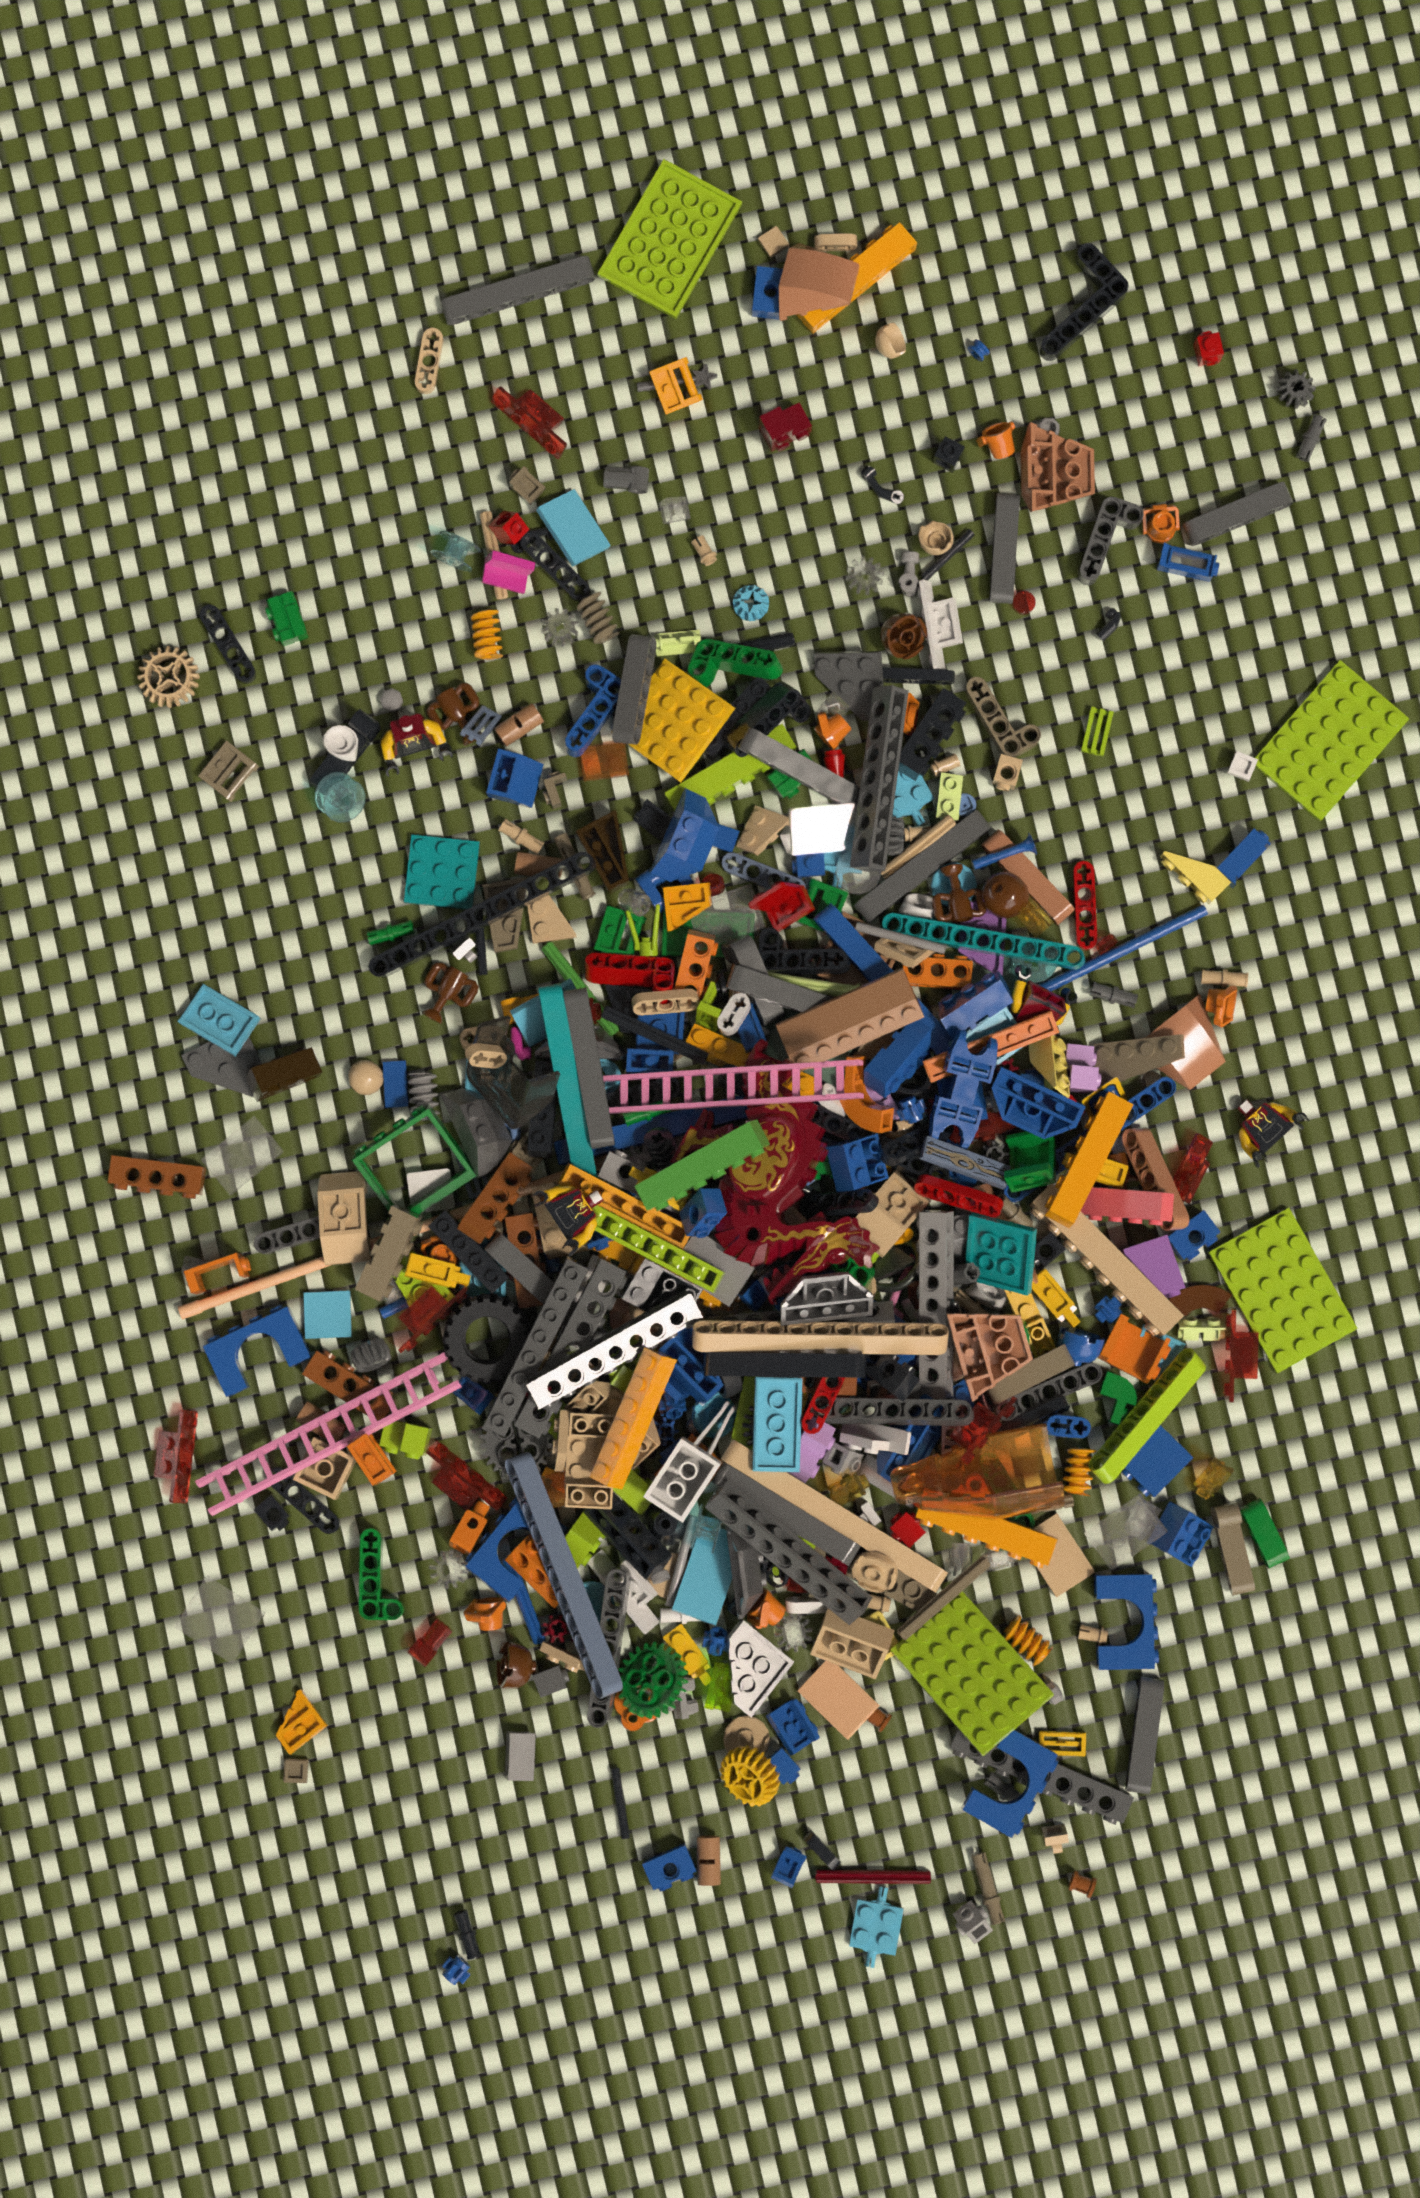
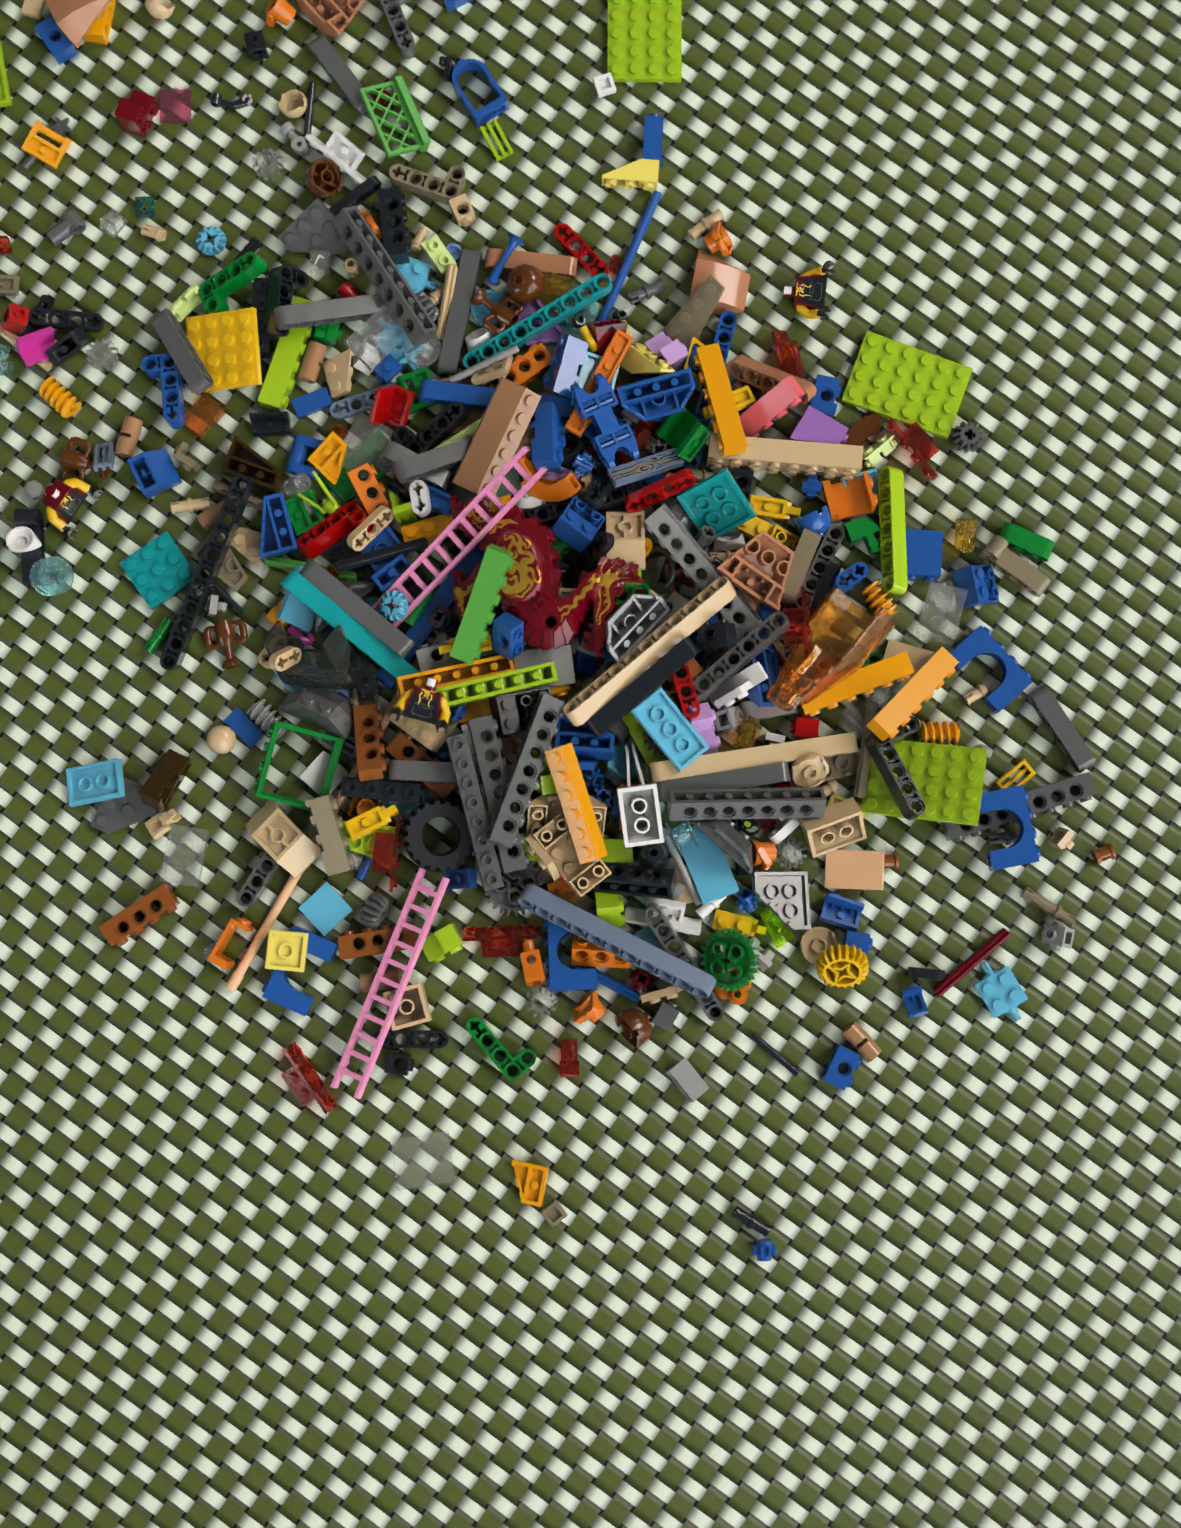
camera: 45 degrees left, 0 degrees up
orange panel [347,1433,397,1486] -> none
medium azure tile [536,489,611,567] -> none
dark tan piece [577,592,620,644] -> none
blue wedge [649,788,720,882] -> none
orange piece [814,712,852,750] -> none
none -> black slope [45,326,92,367]
none -> clear green tile [135,196,156,218]
none -> tan plate [144,808,182,840]
none -> clear pink piece [160,88,191,124]
none -> blue wedge [260,492,297,560]
none -> light yellow tile [264,929,309,972]
none -> medium nougat pin [297,341,327,384]
none -> tan pin [343,258,359,277]
none -> bright green fence [359,75,431,158]
none -> medium azure gear [379,590,408,621]
none -> blue window [452,59,509,128]
none -> black beam [865,716,926,820]
none -> light orange brick [866,646,959,742]
none -> dark grey gear [951,420,985,453]

